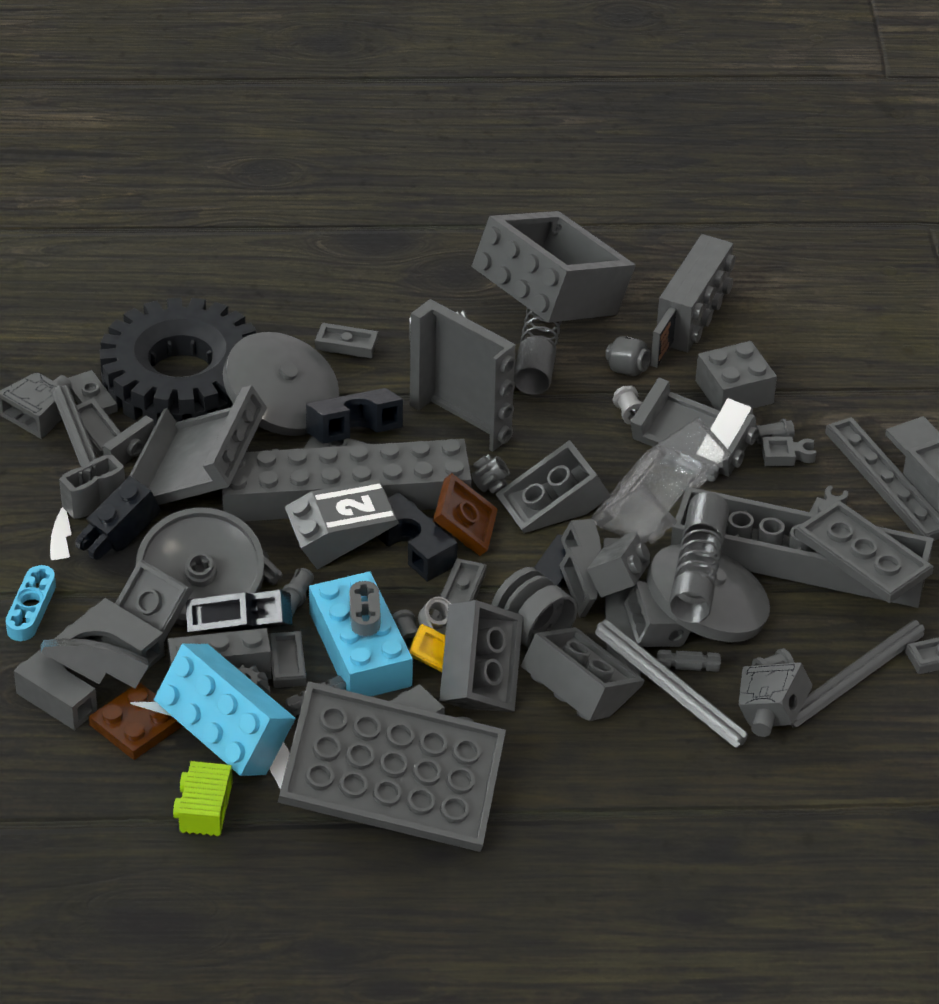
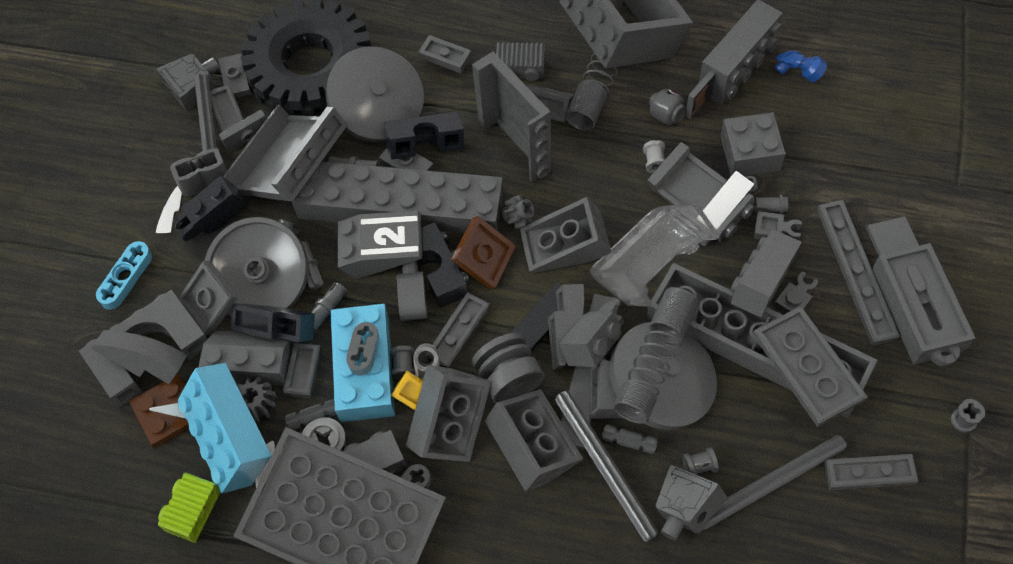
camera: 20 degrees right, 20 degrees up
none -> dark grey piece [397,260,428,322]
none -> dark grey brick [730,229,802,317]
none -> blue arm [775,51,827,82]

